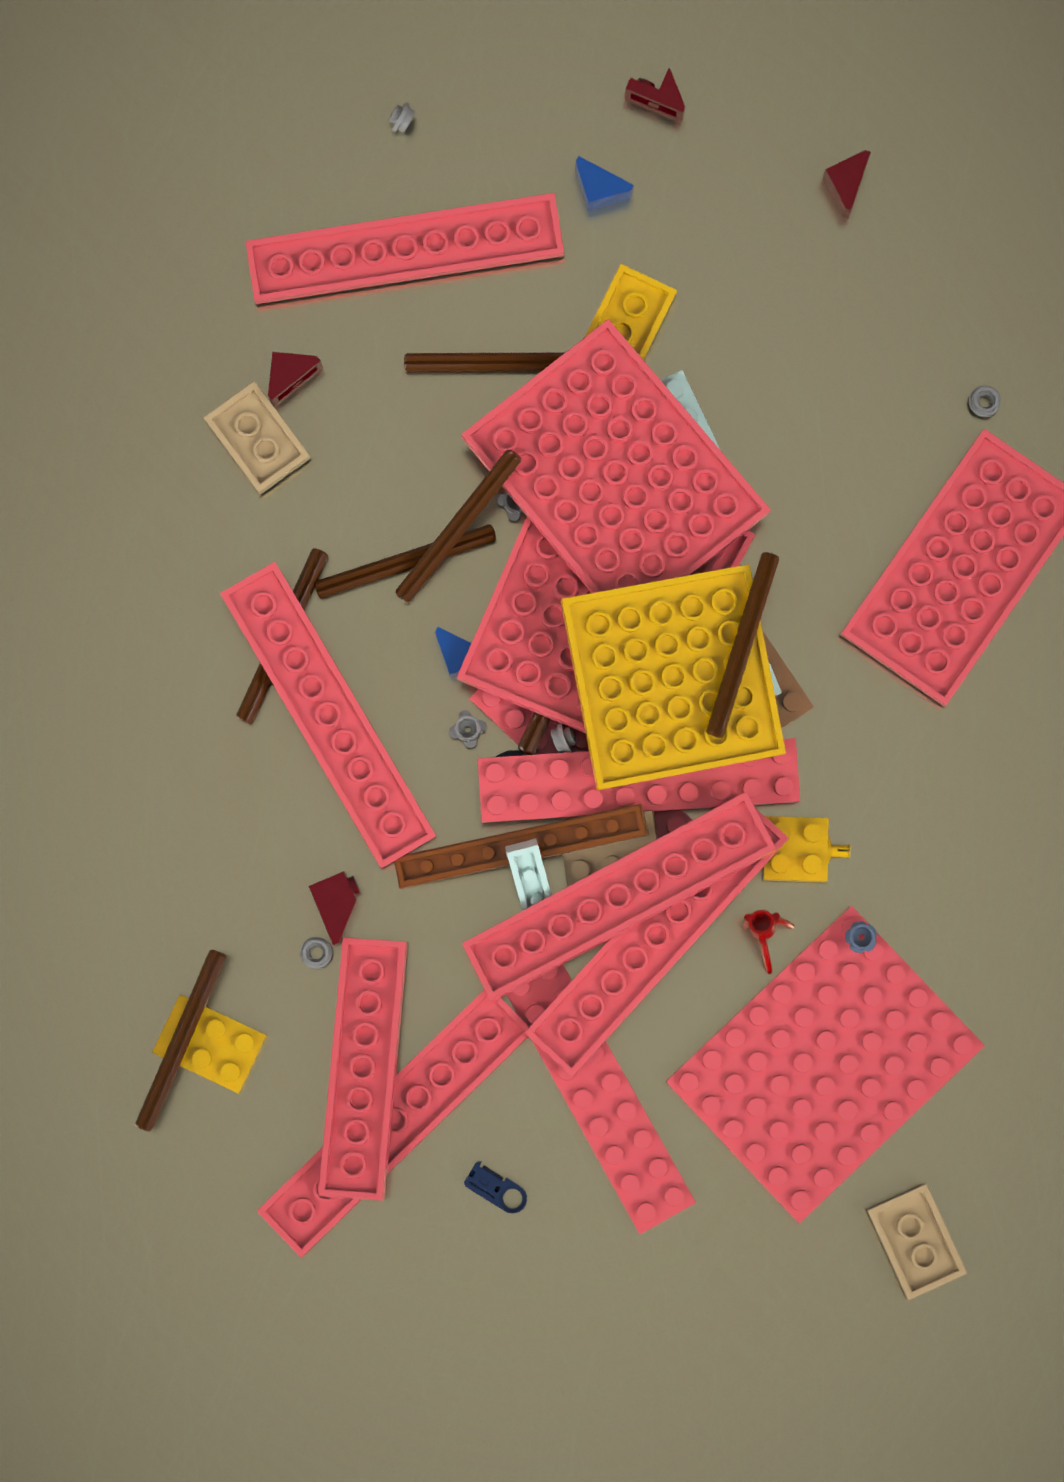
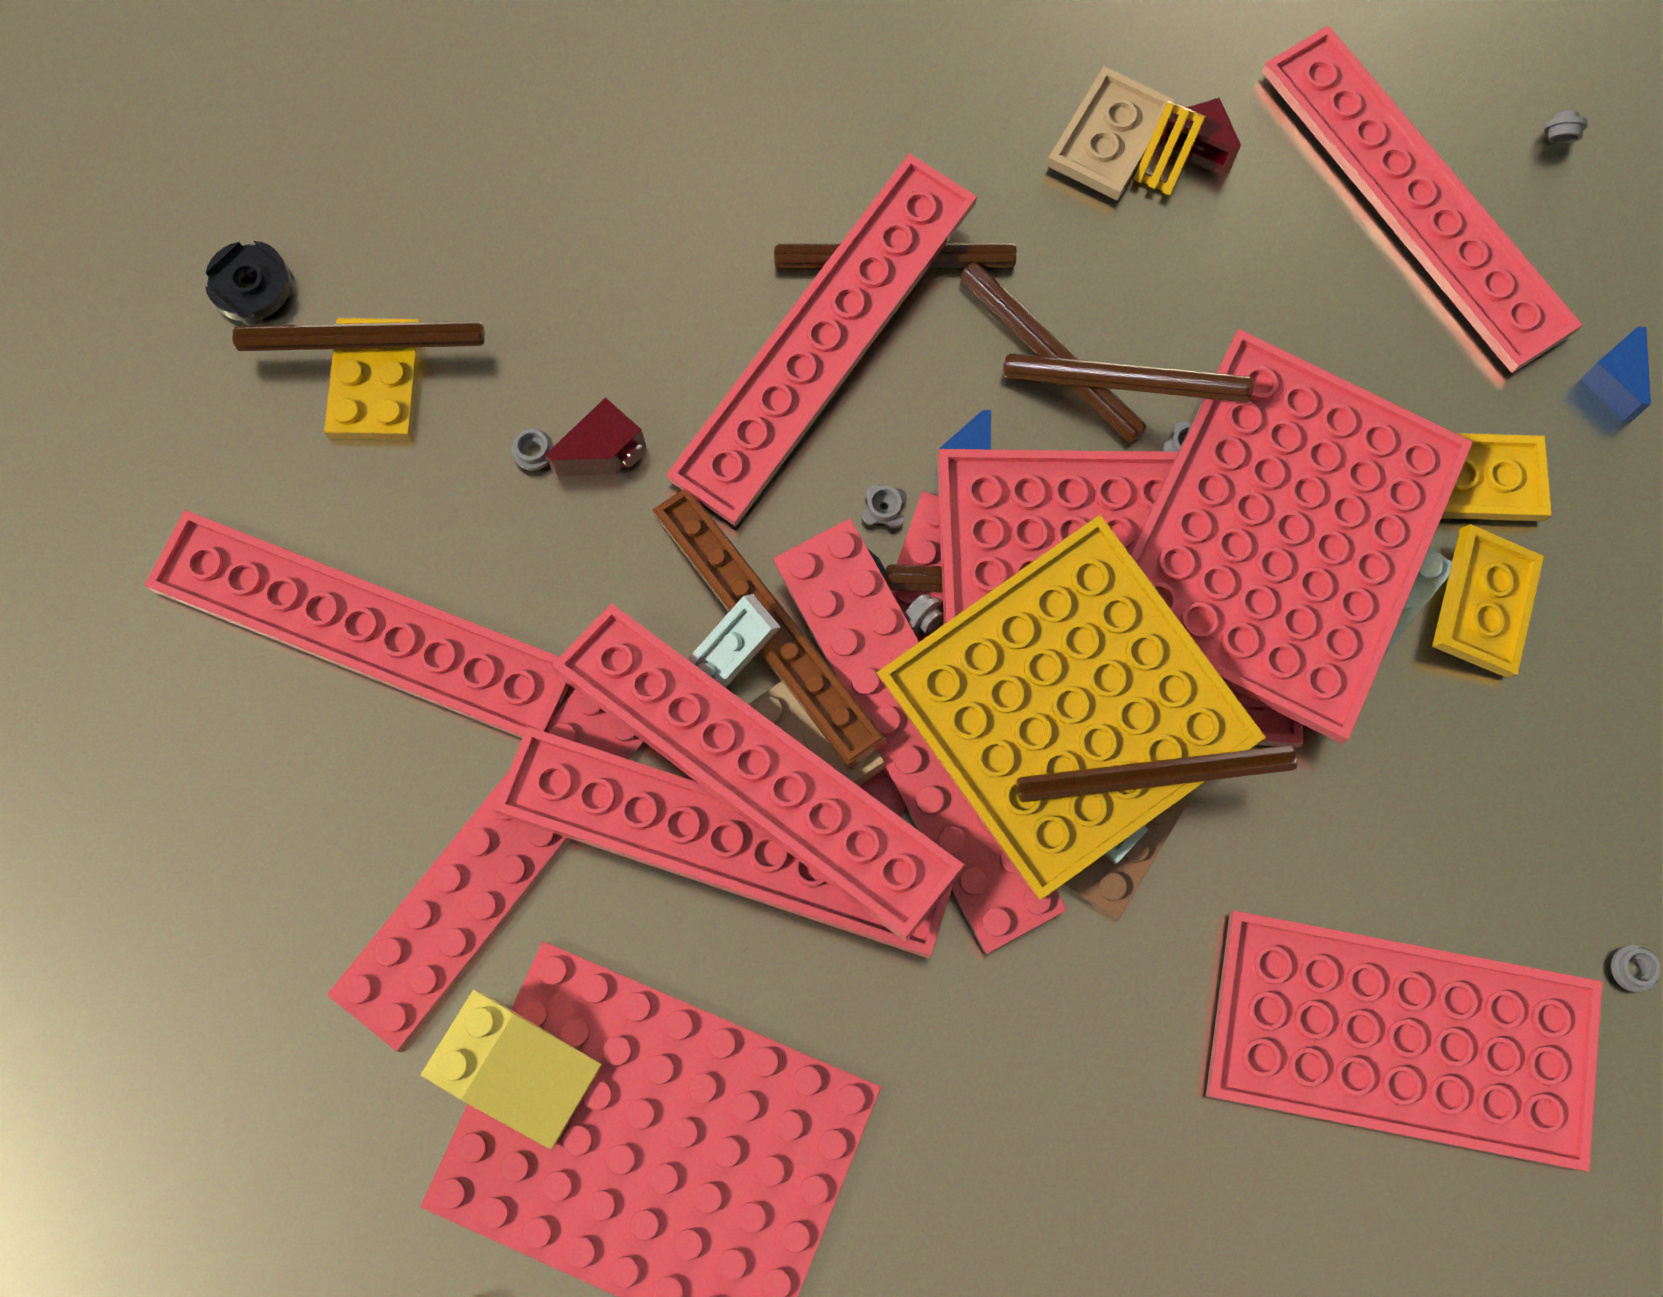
camera: 65 degrees right, 10 degrees down
coral plate [318,938,408,1201] -> none
reddish brown axle [404,352,565,371] -> none
dark blue piece [464,1161,527,1214] -> none
red plant [742,910,794,974] -> none
yellow plate [763,816,850,883] -> none
sand blue plate [845,921,877,953] -> none
none -> black plate [205,241,294,325]
none -> light yellow slope [420,990,602,1150]
none -> yellow tile [1133,101,1206,195]
none -> yellow plate [1432,524,1544,678]

